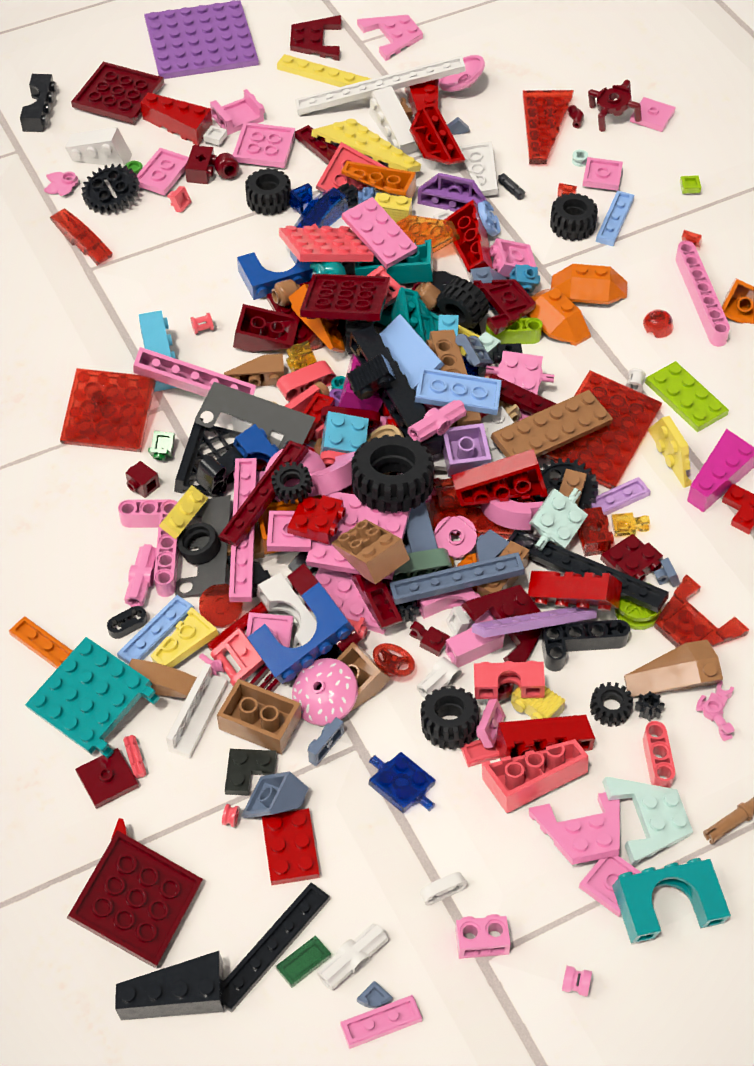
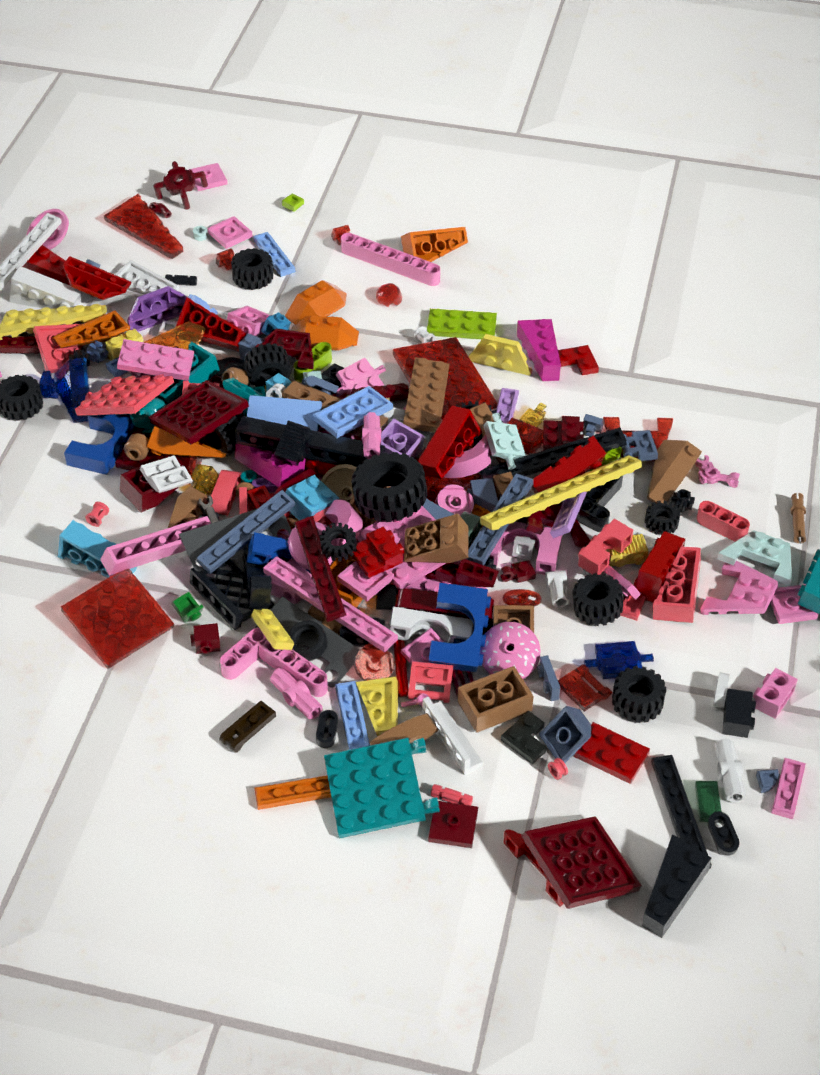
camera: 50 degrees left, 5 degrees down
none -> white slope [140,456,193,493]
none -> sand blue plate [196,490,295,574]
none -> black plate [197,496,220,523]
none -> dark brown plate [219,701,276,753]
none -> white bush [266,383,286,398]
none -> light yellow plate [480,455,642,530]
none -> clear red plate [558,664,612,712]
none -> black tyre [612,666,666,723]
none -> sand blue plate [621,430,658,461]
none -> black plate [707,811,740,856]
none -> black brick [722,688,756,738]

